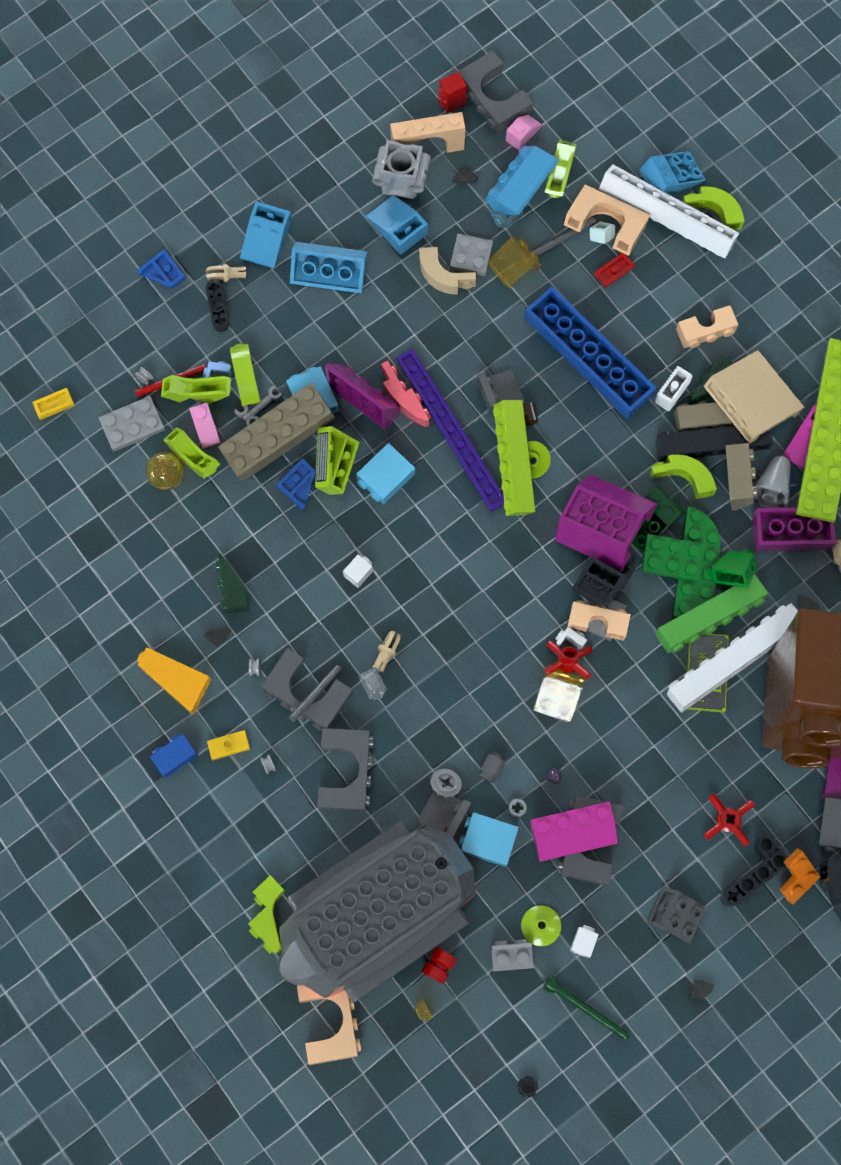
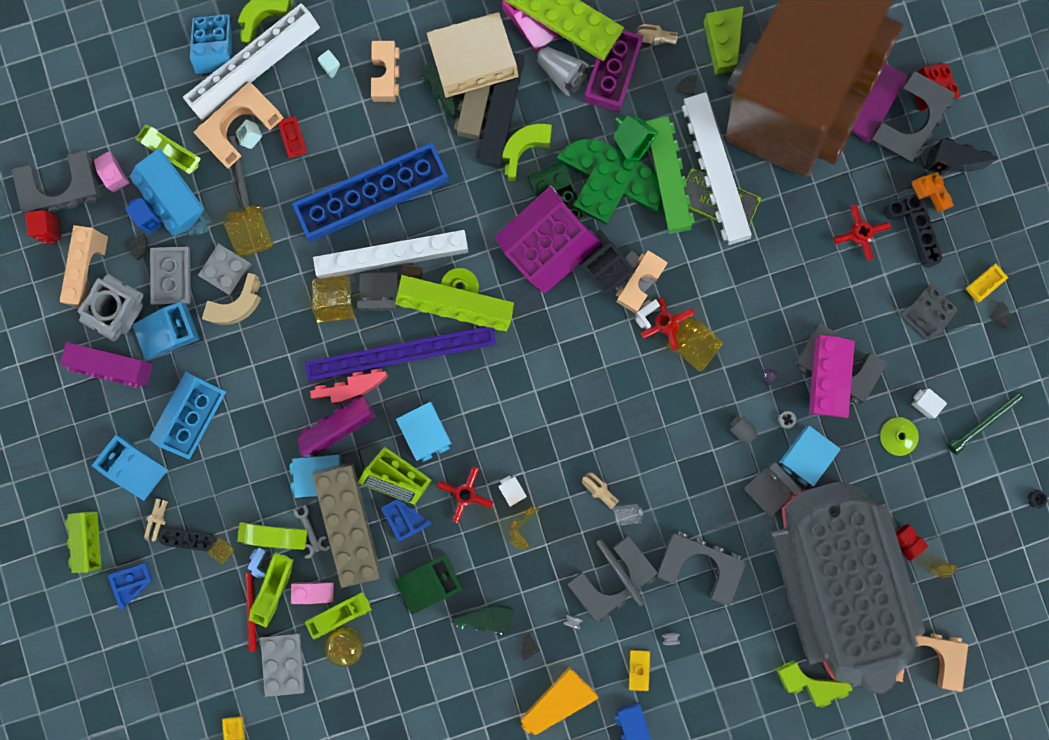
camera: 70 degrees left, 10 degrees up
light grey bush [135,367,153,385] -> none
light grey gear [430,769,462,799] -> none
light grey bracket [491,939,534,971] -> none
white brick [655,366,693,411] -> none
dark tan slope [726,443,757,511] -> none
none -> magenta brick [60,342,153,388]
none -> lime slope [66,512,102,573]
none -> blue brick [125,197,163,234]
none -> light grey plate [150,247,191,305]
none -> clear yellow plate [207,537,236,565]
none -> clear yellow bracket [312,275,355,323]
none -> white brick [313,230,469,279]
none -> light aqua slope [318,50,340,78]
none -> dark green slope [394,554,463,615]
none -> red bar [437,466,494,523]
none -> clear yellow bracket [508,506,540,551]
none -> yellow plate [965,263,1008,303]

